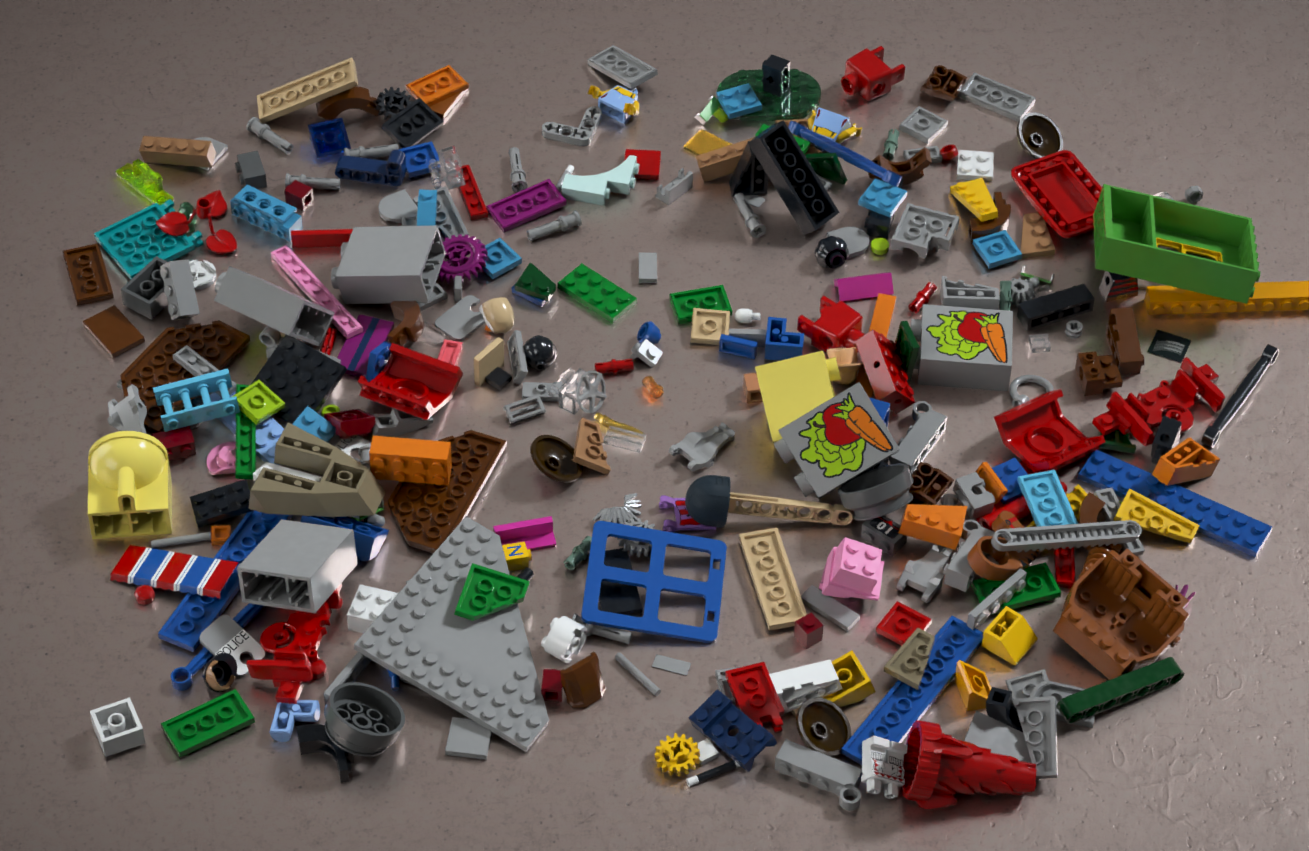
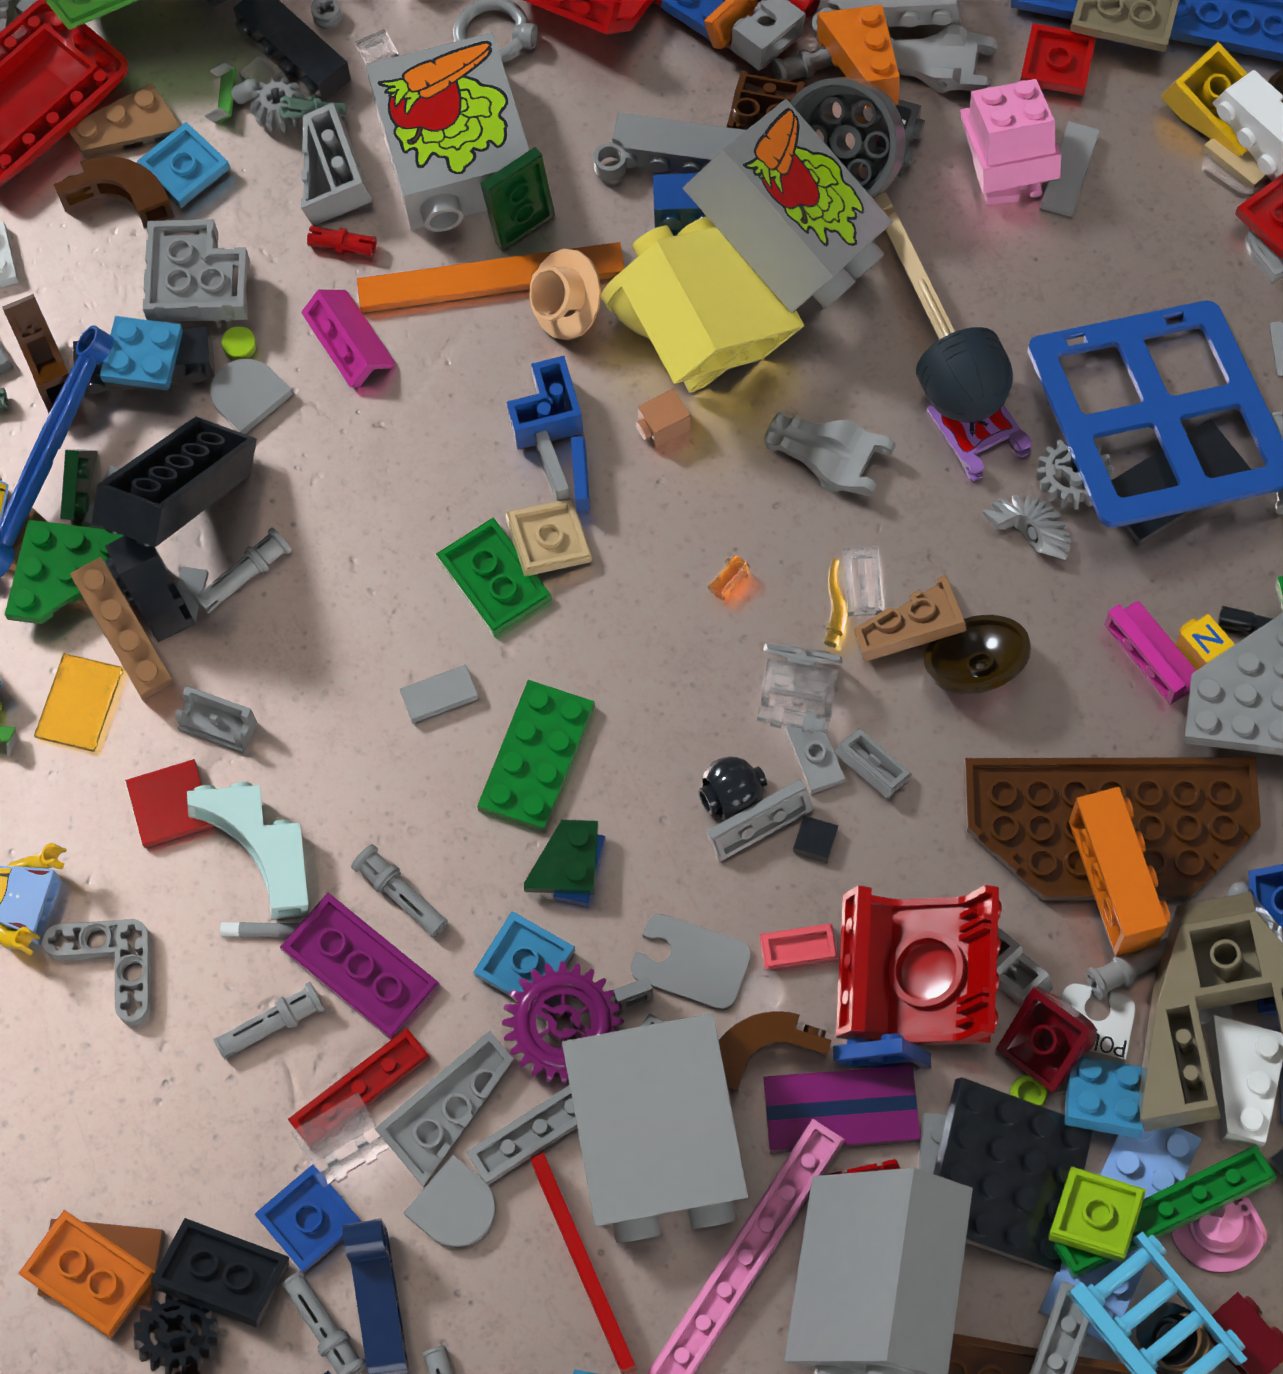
camera: 105 degrees left, 20 degrees up
dark azure slope [417,189,437,226] -> none
tan tile [474,337,504,387] -> none
tan piece [479,297,515,334] -> none
sand green pin [564,536,592,570] -> none
red pin [595,358,634,374] -> none
bracket [630,339,663,368] -> none
blue cone [637,321,661,345] -> none
white cylinder [735,309,761,324] -> none
tan plate [739,528,807,631] -> none
dark red brick [794,612,824,649] -> none
red piece [797,296,865,354] -> none
black plant [815,236,849,269] -> none
red brick [855,330,915,414] -> none
yellow wing [950,178,998,222] -> none

